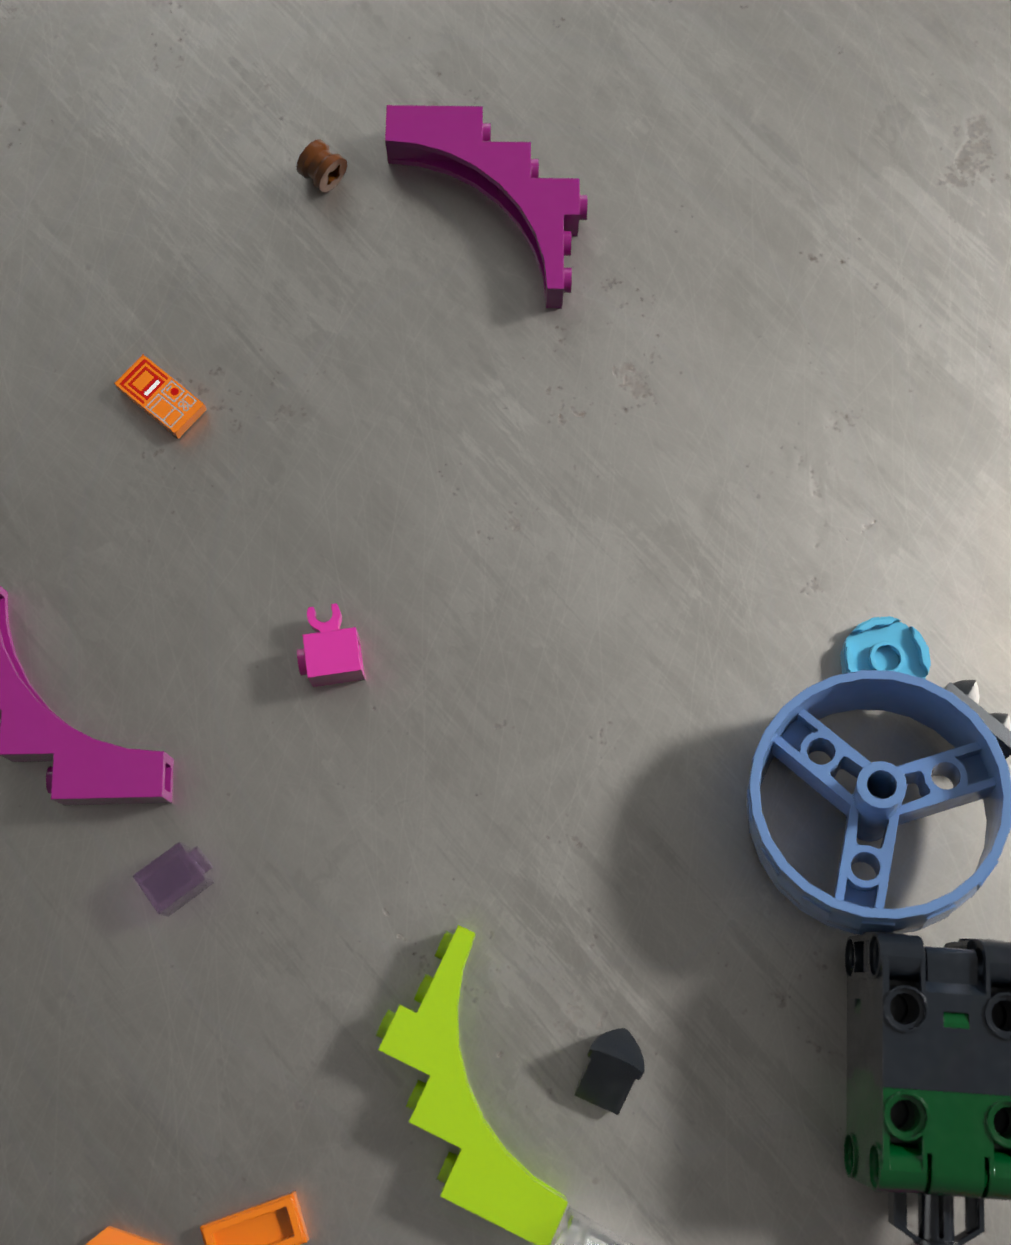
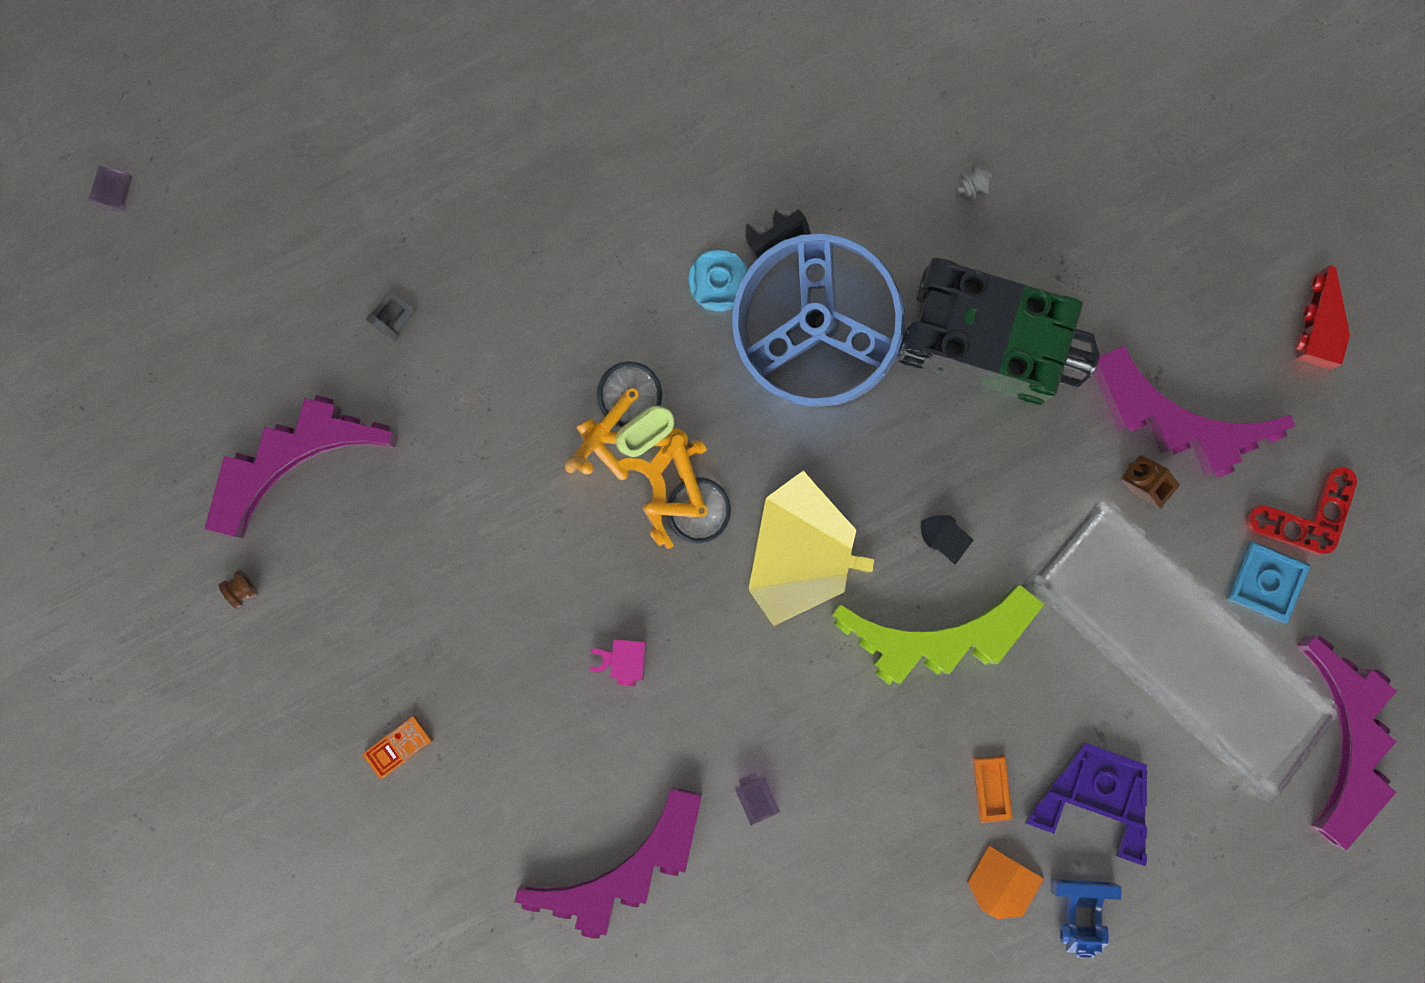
camera: 70 degrees left, 10 degrees up
none -> dark grey tile [366,290,416,341]
none -> piece [565,361,731,549]
none -> yellowish green tile [616,405,674,457]
none -> light yellow panel [748,471,875,627]

